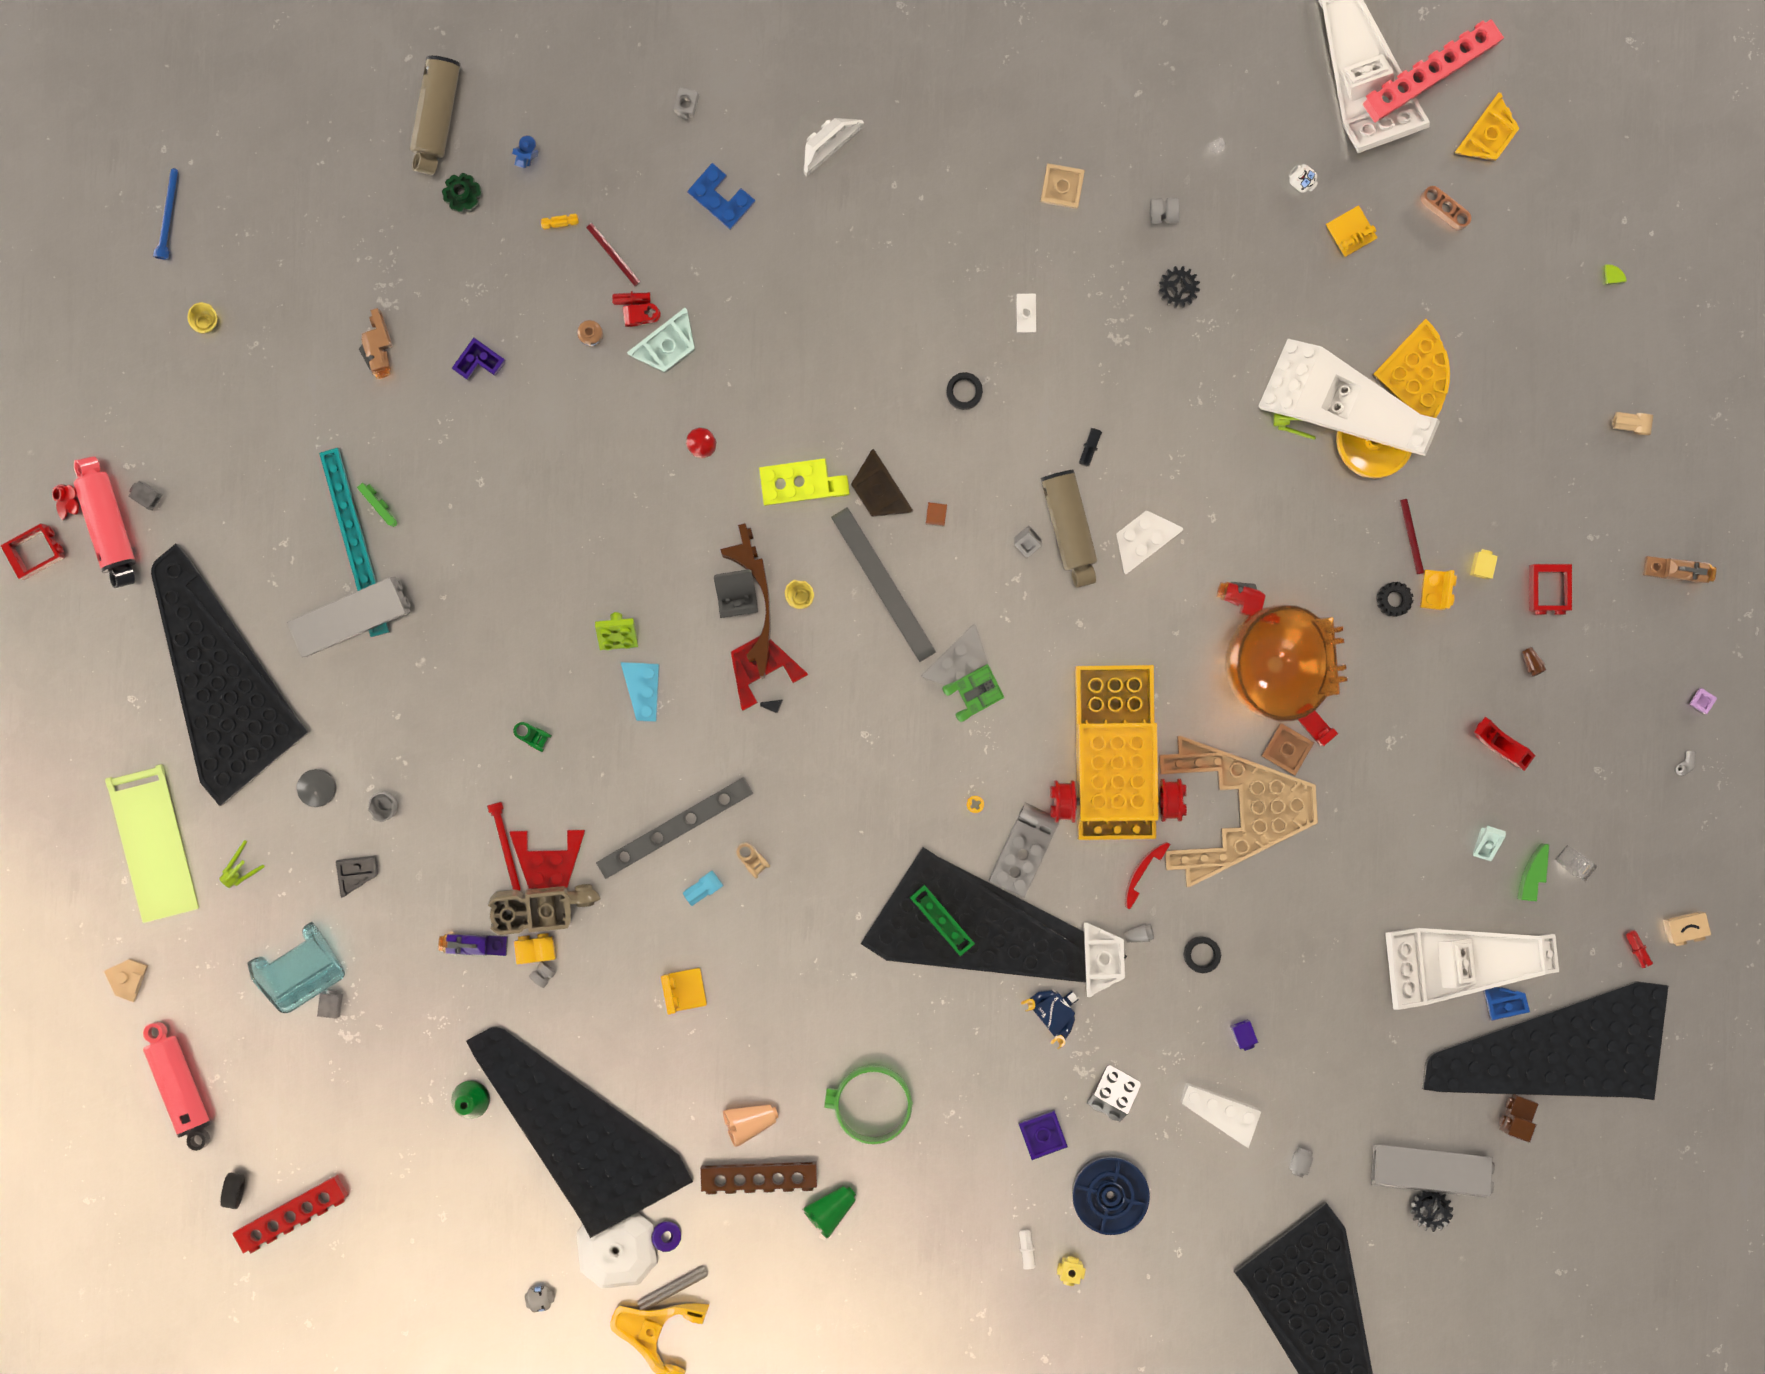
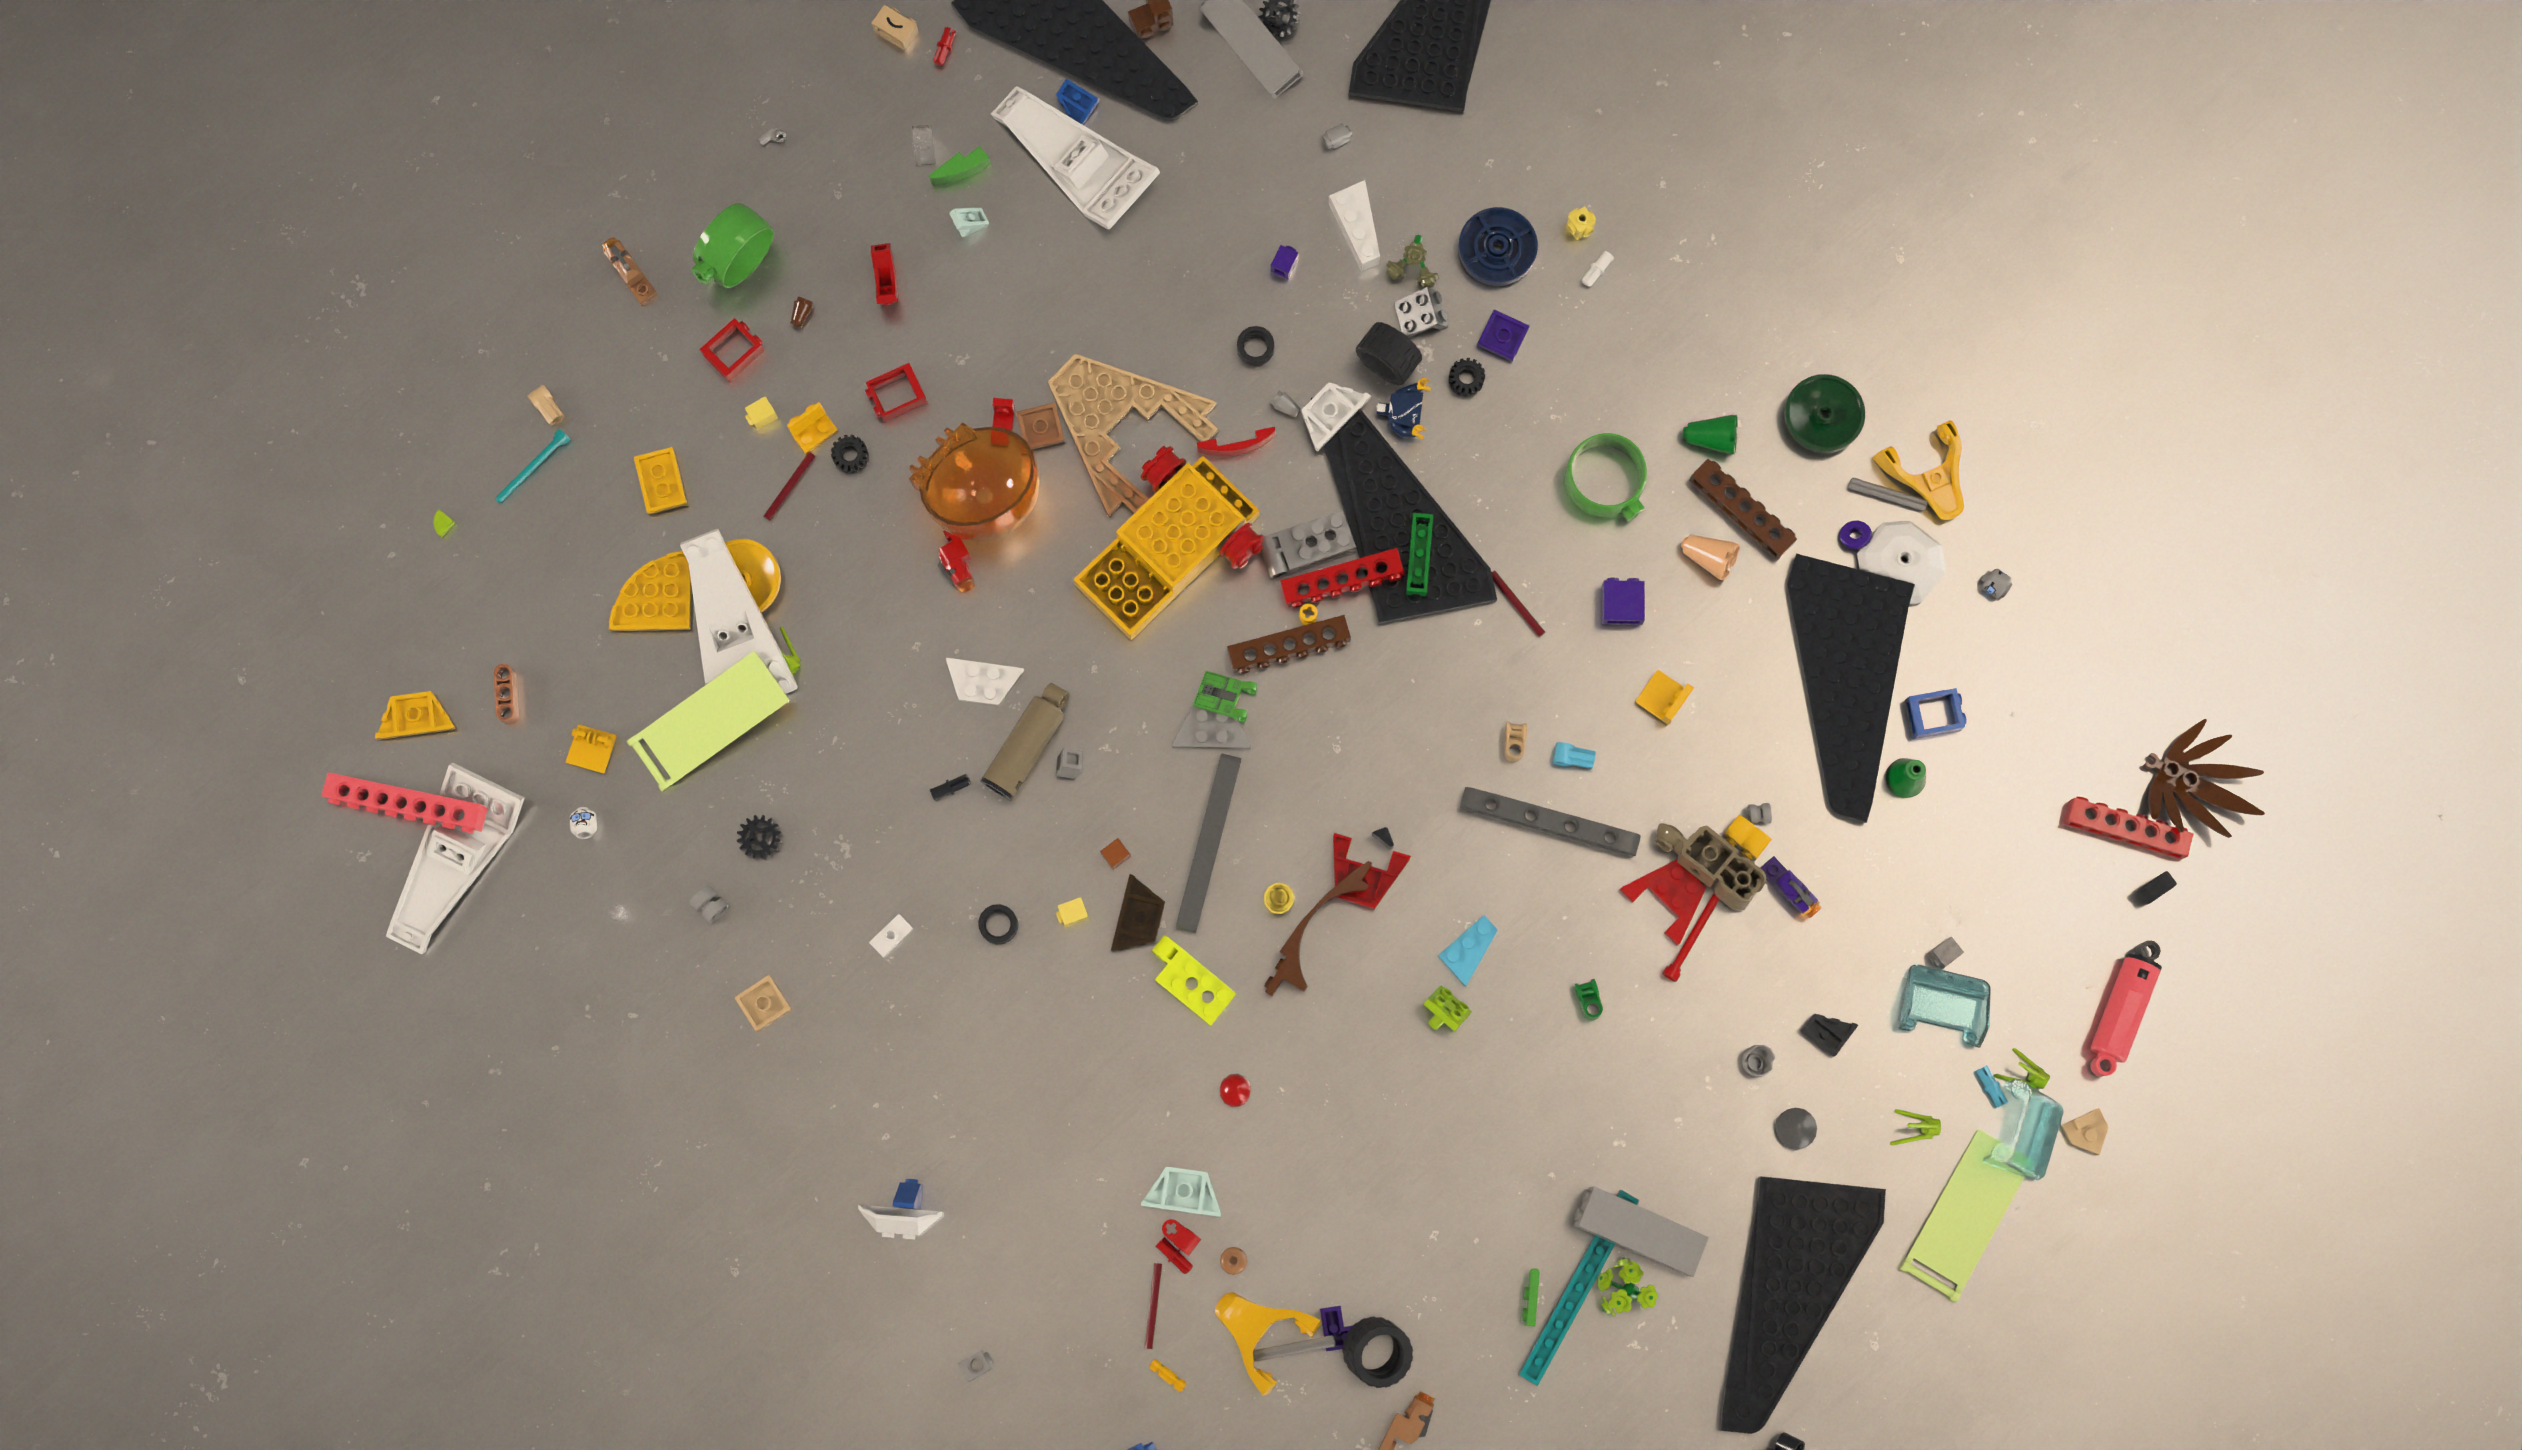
camera: 130 degrees left, 10 degrees down
blue plate [687,163,756,230] -> none
dark grey bracket [714,569,758,618] -> none
lavender plate [1689,688,1717,714] -> none
none -> teal piece [496,428,571,503]
none -> yellowish green flag [627,651,790,792]
none -> yellow plate [634,447,688,515]
none -> bright green cylinder [692,203,774,288]
none -> red window [865,363,928,423]
none -> blue slope [893,1179,923,1210]
none -> light yellow brick [1056,897,1089,927]
none -> yellow animal [1215,1292,1321,1396]
none -> reddish brown brick [1227,615,1351,674]
none -> light grey axle [1253,1335,1335,1362]
none -> red brick [1280,548,1405,608]
none -> black tyre [1342,1316,1413,1388]
none -> black tyre [1356,322,1422,385]
none -> olive plant [1386,235,1439,288]
none -> black tyre [1449,358,1485,397]
none -> dark red bar [1491,570,1545,637]
none -> lime plant [1598,1257,1658,1317]
none -> dark purple brick [1602,577,1645,625]
none -> dark green dish [1784,374,1865,453]
none -> window [1905,688,1967,739]
none -> medium azure pin [1976,1065,2008,1108]
none -> clear light blue windscreen [1982,1079,2064,1180]
none -> lime plant [1994,1048,2050,1090]
none -> reddish brown plant [2143,719,2265,838]

